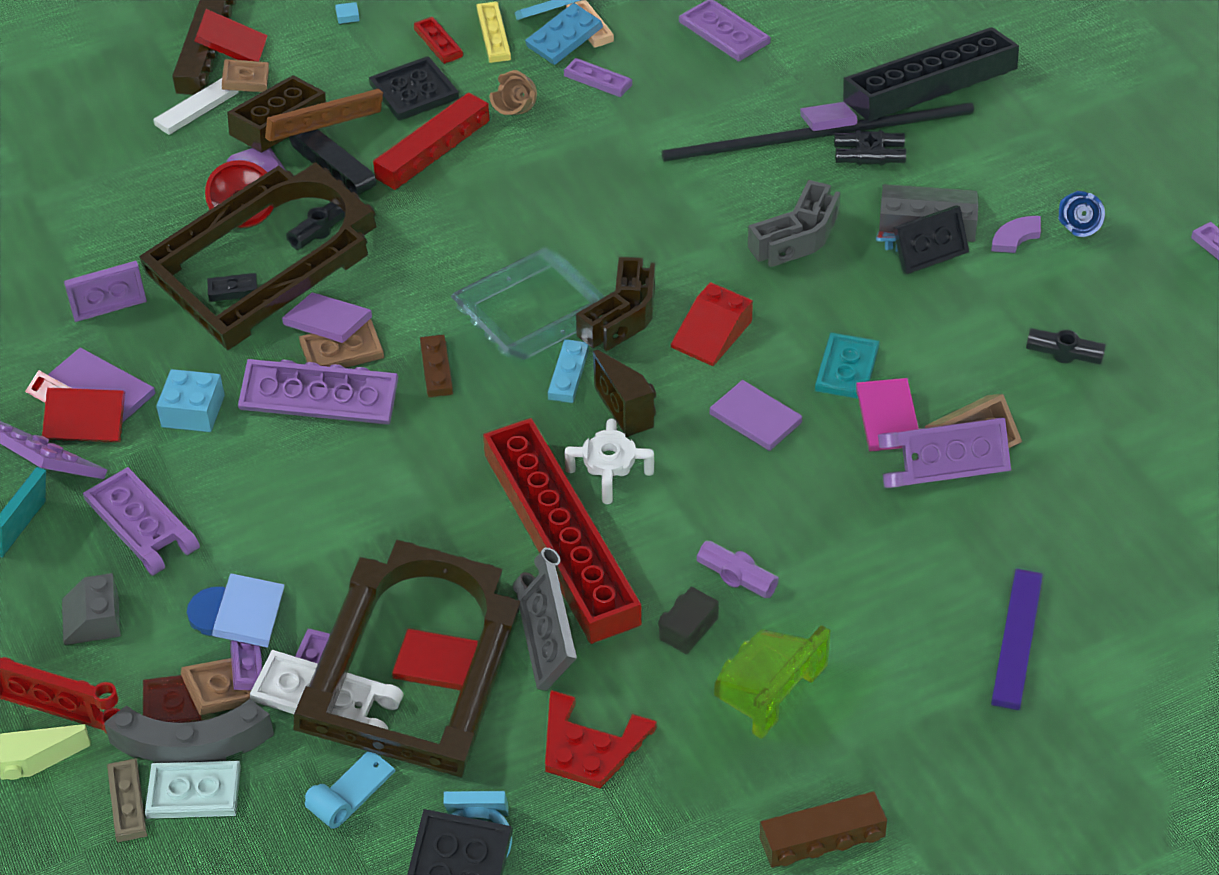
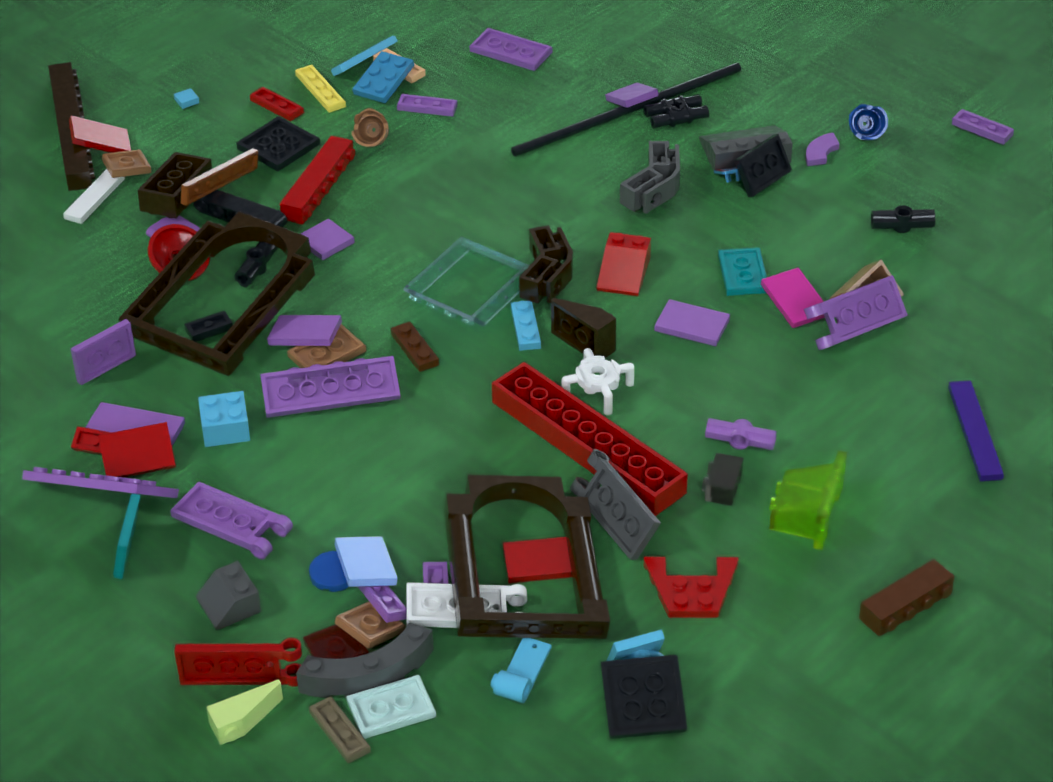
camera: 20 degrees left, 5 degrees down
black brick [843,27,1019,121] -> none
none -> medium lavender tile [301,219,355,260]

